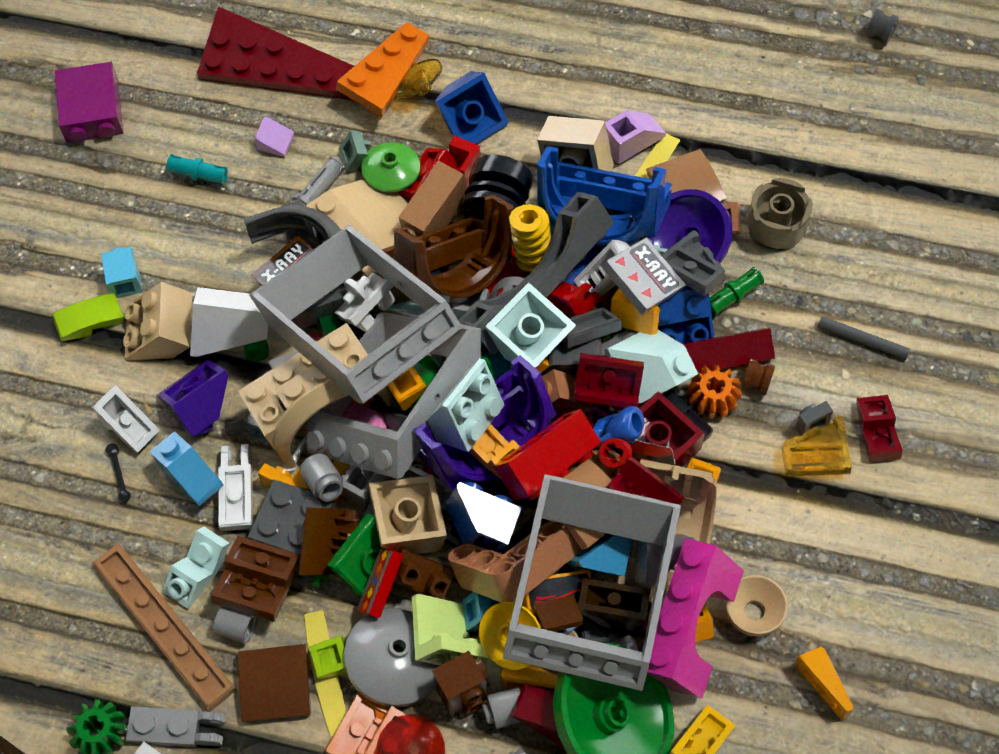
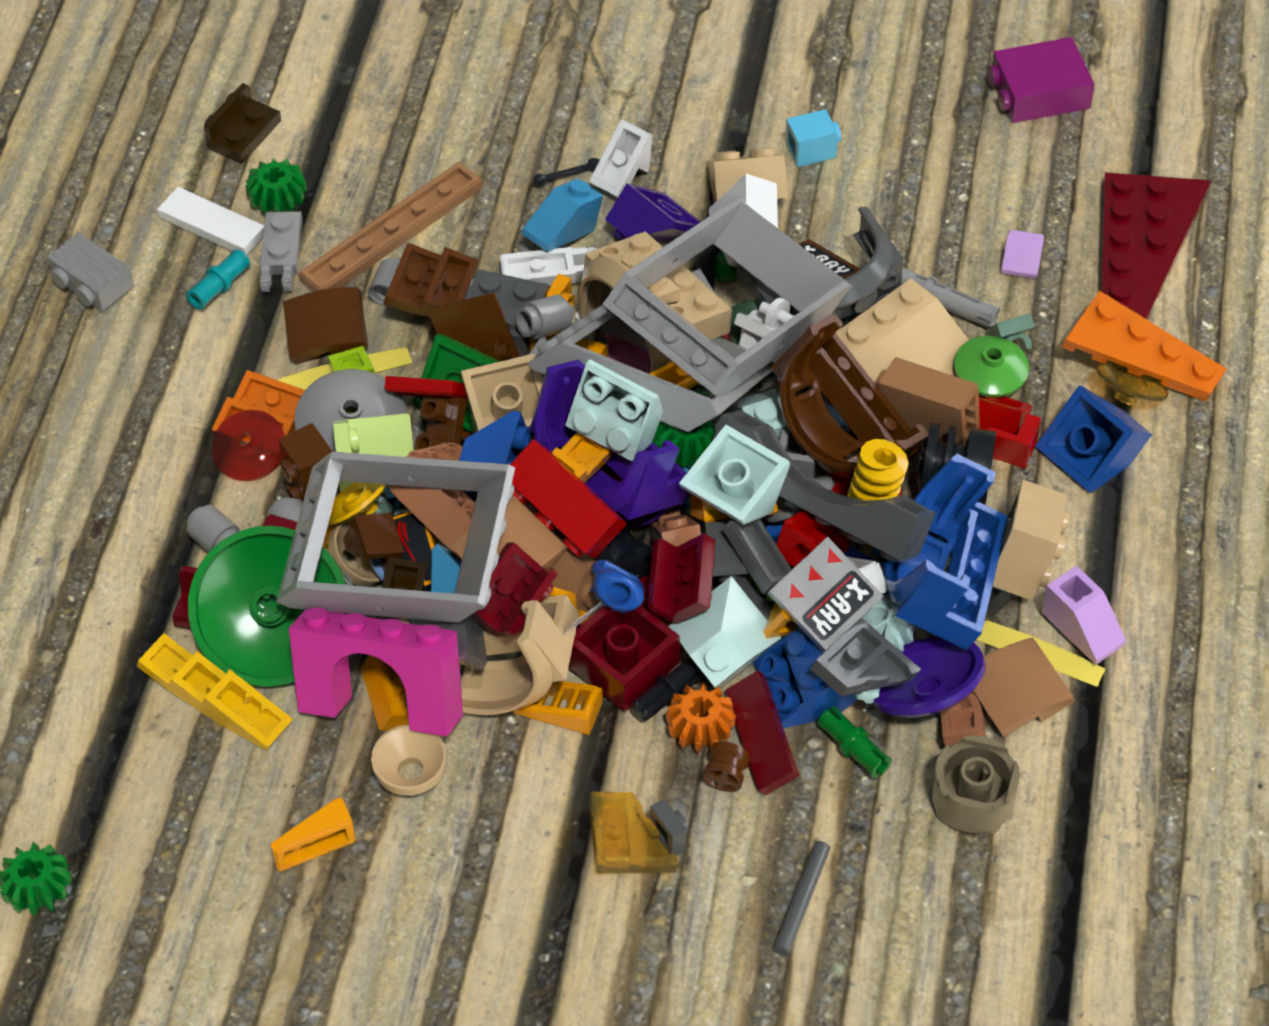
camera: 85 degrees right, 10 degrees down
lime slope [52,293,124,341] -> none
light aqua slope [162,527,230,609] -> none
teal pin [166,154,228,185] -> none
red bush [599,438,632,468] -> none
dark red slope [856,395,903,462] -> none

